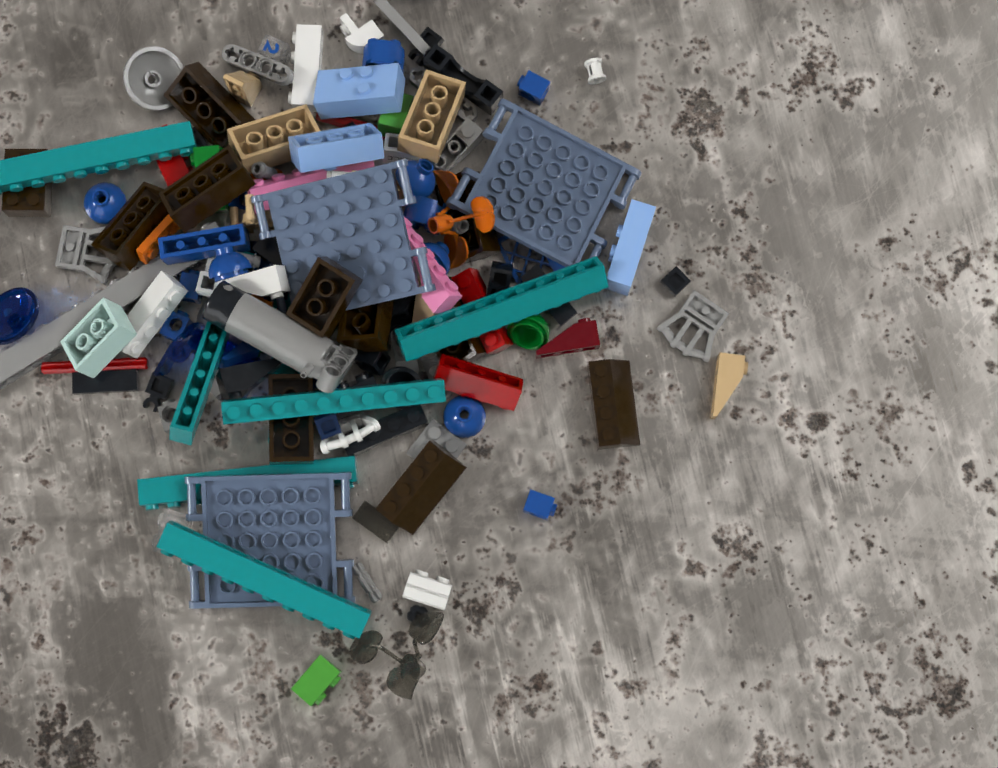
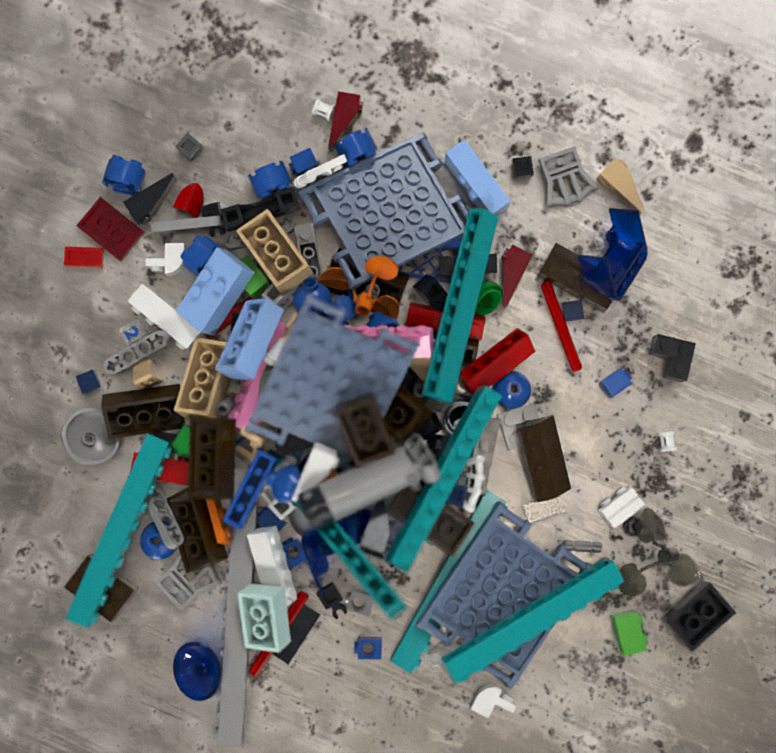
camera: 50 degrees left, 5 degrees up
none -> dark blue tile [75,369,102,394]
none -> light grey beam [147,481,184,550]
none -> red brick [173,183,204,218]
none -> blue brick [248,161,292,200]
none -> white plate [293,154,347,189]
none -> dark red slope [328,91,364,152]
none -> blue brick [334,128,378,167]
none -> blue brick [354,637,382,660]
none -> white brick [469,684,516,718]
none -> red axle [541,281,582,372]
none -> dark blue tile [562,300,585,322]
none -> clear blue windscreen [577,208,648,301]
none -> black brick [649,334,696,382]
none -> white bush [657,431,677,452]
none -> black brick [661,580,736,652]

